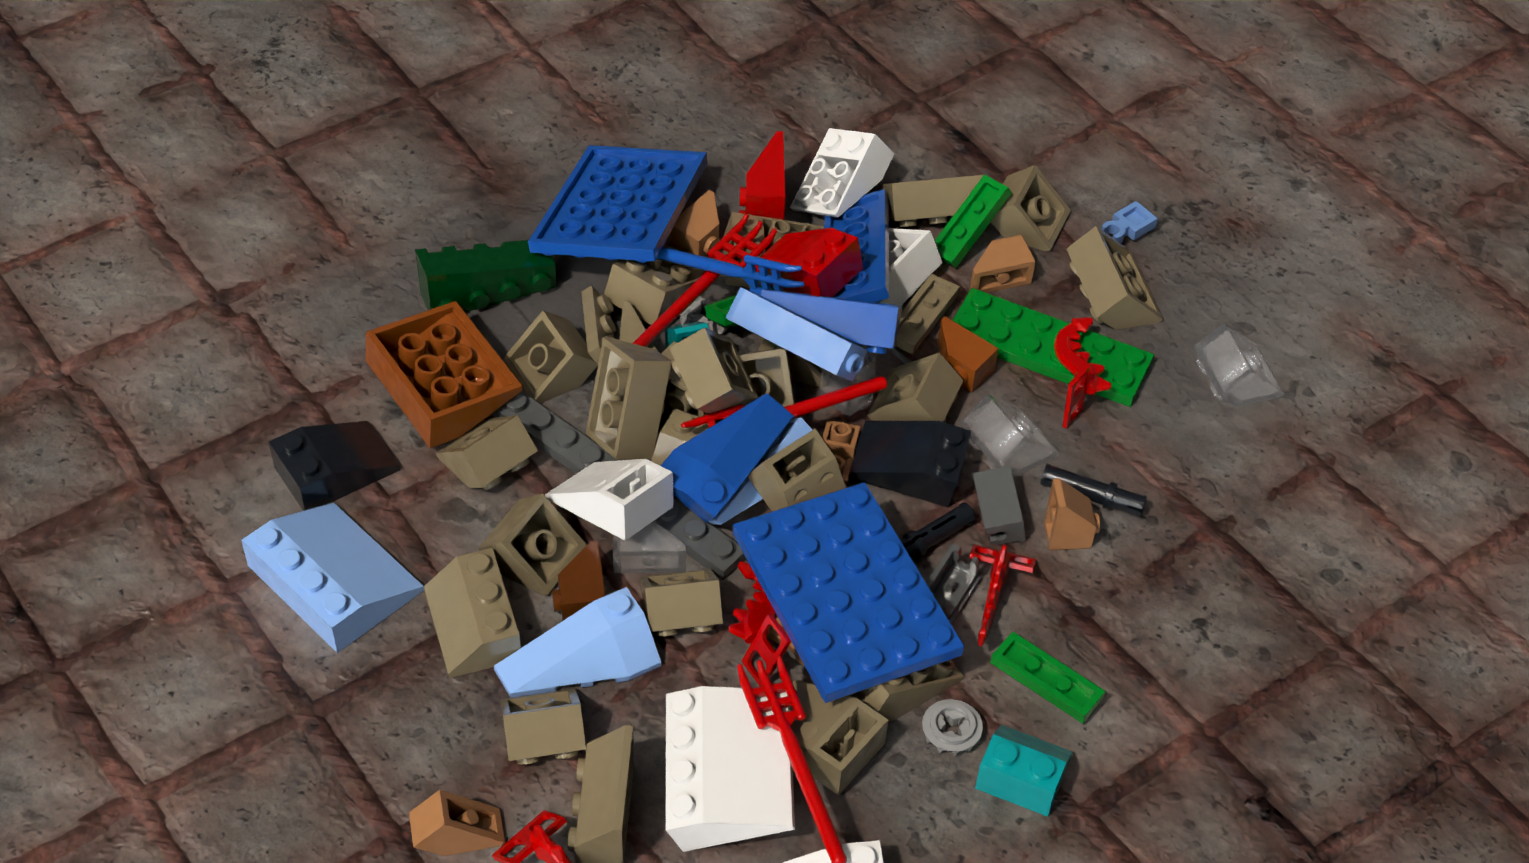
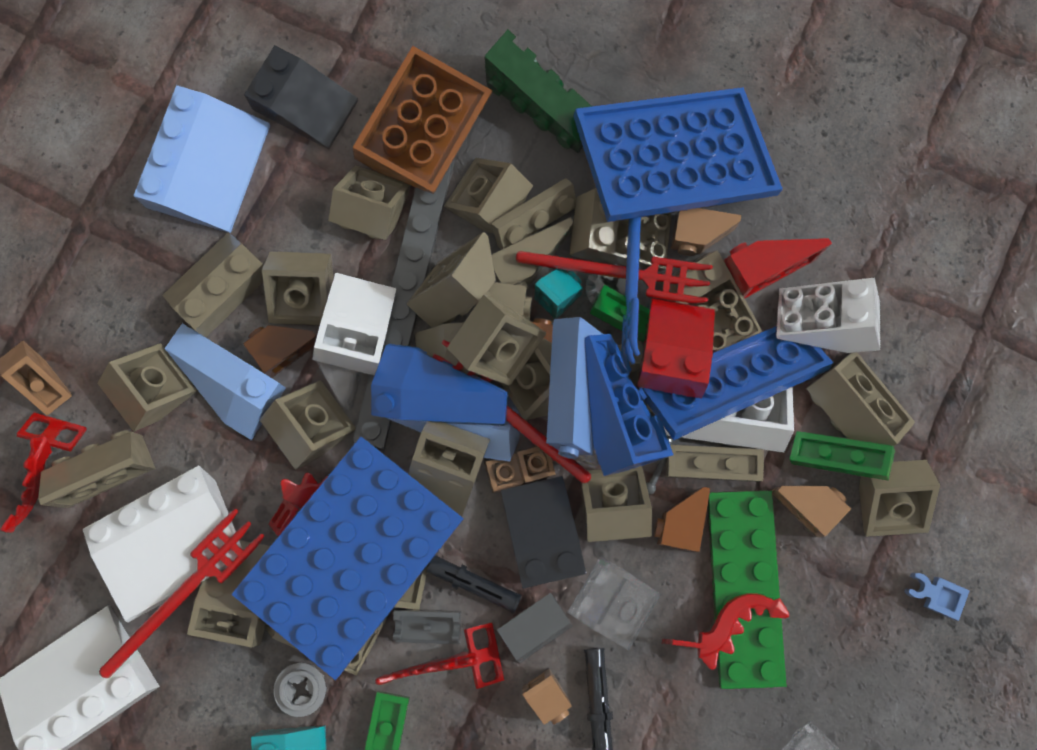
camera: 65 degrees right, 30 degrees up
dark tan slope [1066,226,1164,330] -> none

